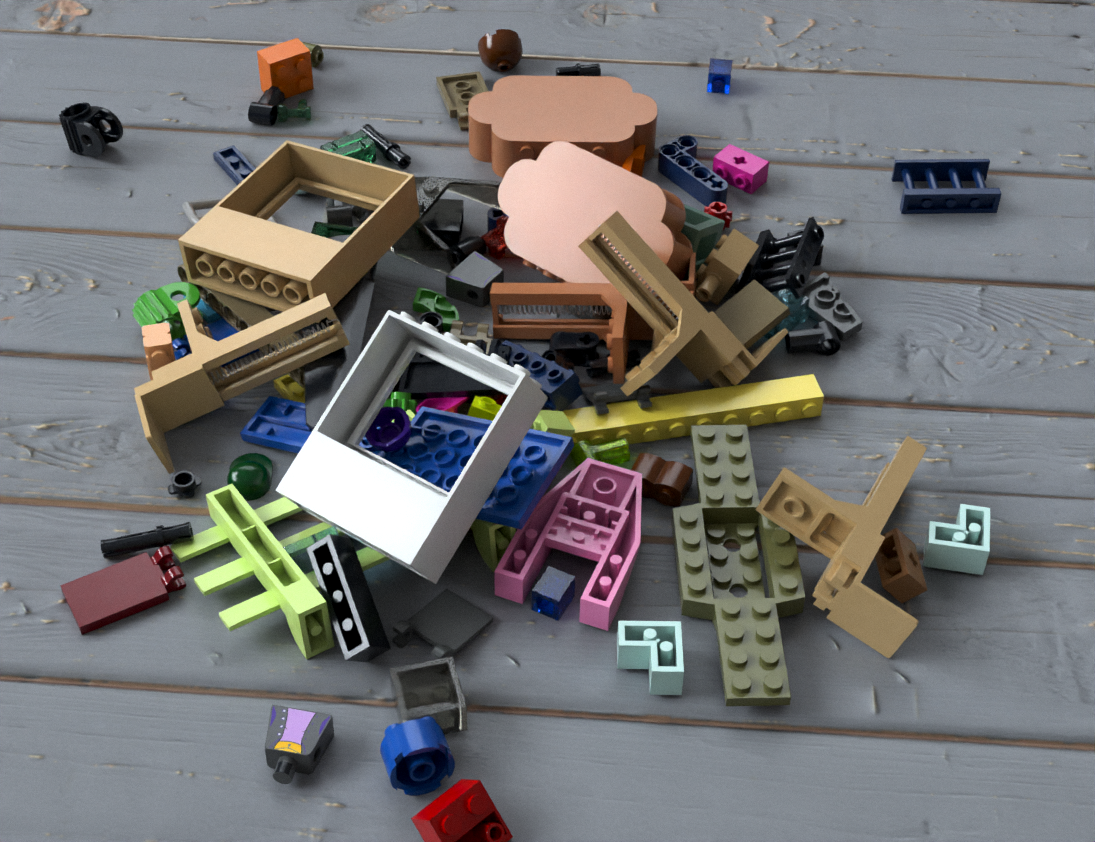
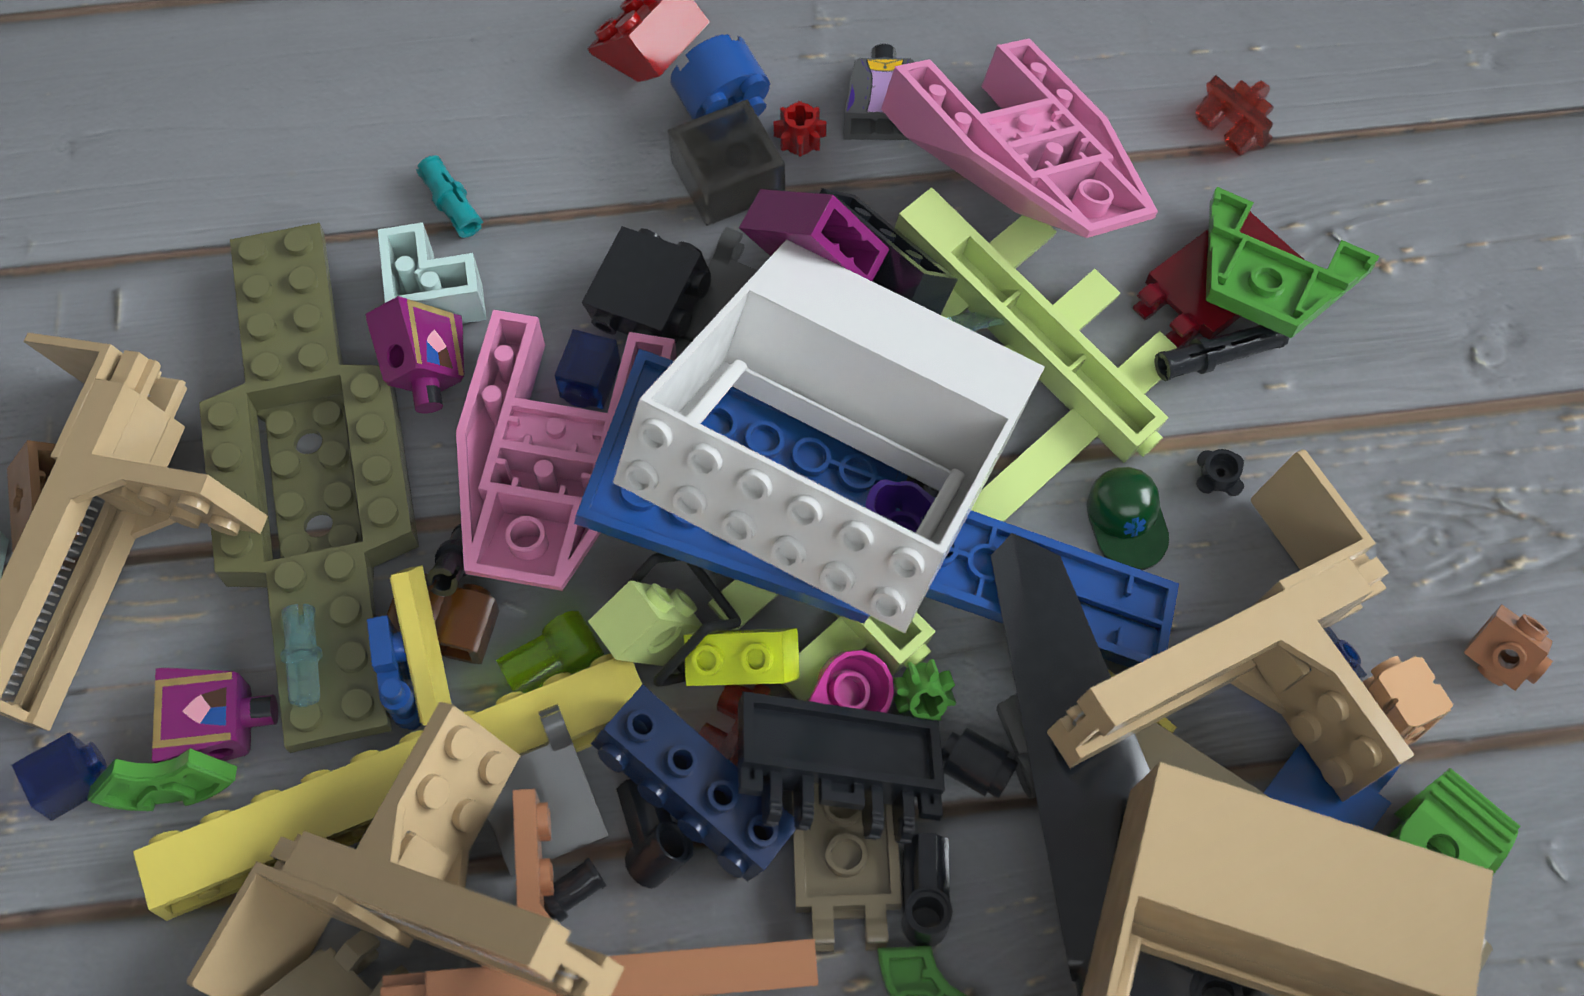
camera: 170 degrees right, 20 degrees up
black piece [549,331,600,367] -> none
none -> clear blue brick [12,732,107,821]
none -> bright green tile [87,748,237,811]
none -> magenta torso [152,668,279,763]
none -> clear light blue axle [280,604,323,707]
none -> magenta torso [365,296,464,414]
none -> blue plate [367,615,421,730]
none -> light yellow tile [389,565,452,726]
none -> teal pin [416,155,483,238]
none -> black pin [426,524,467,597]
none -> black brick [581,226,711,345]
none -> magenta brick [739,189,890,281]
none -> red gear [773,101,827,157]
none -> bright pink wedge [881,38,1158,238]
none -> clear red hips [1195,75,1274,156]
none -> bright green wing [1206,187,1379,338]
none -> nougat brick [1464,604,1553,691]

